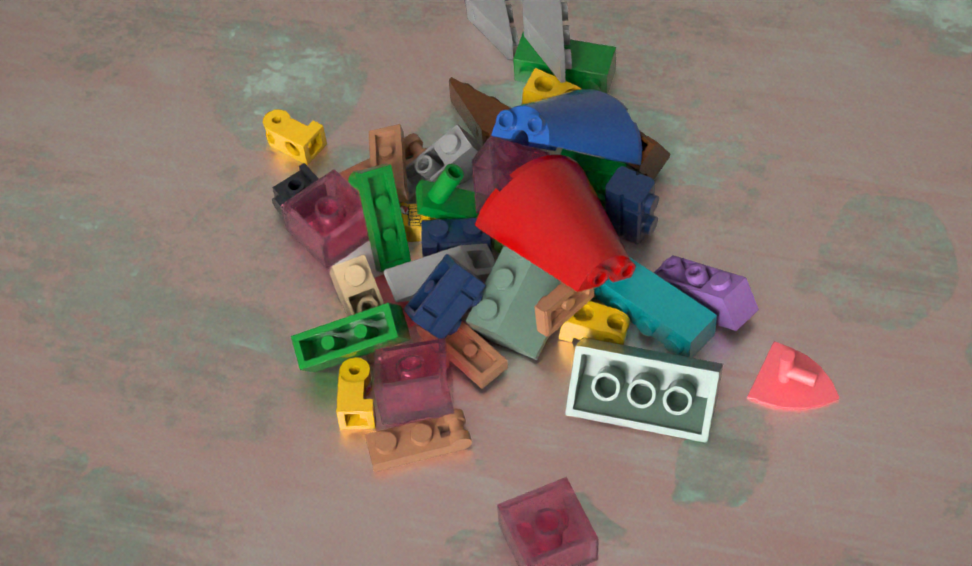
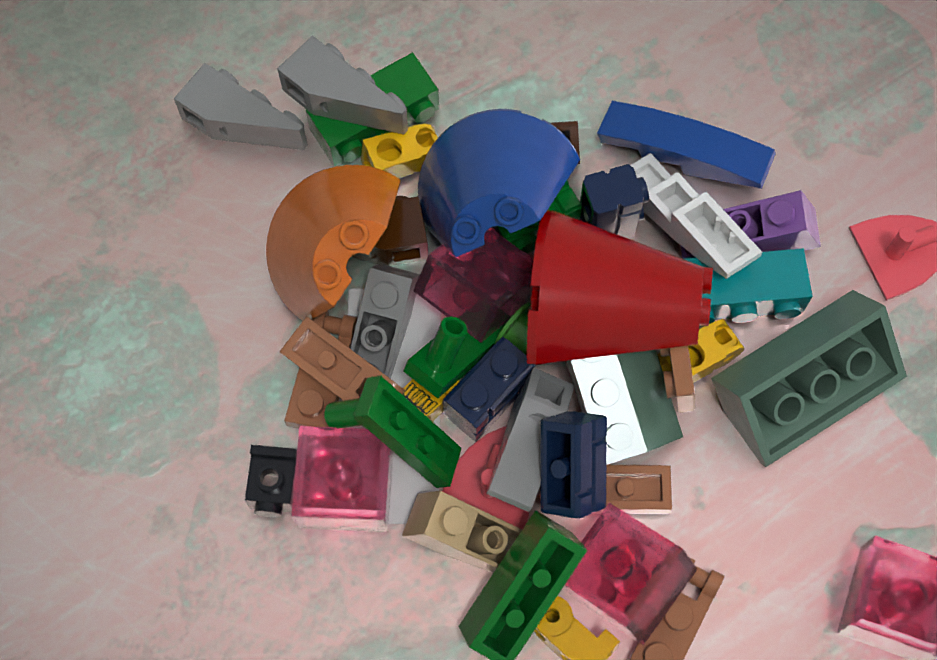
camera: 50 degrees left, 15 degrees up
yellow leg [263,109,327,166] -> none
none -> orange cone [266,165,401,321]
none -> blue slope [597,100,776,189]
none -> white slope [630,153,762,279]

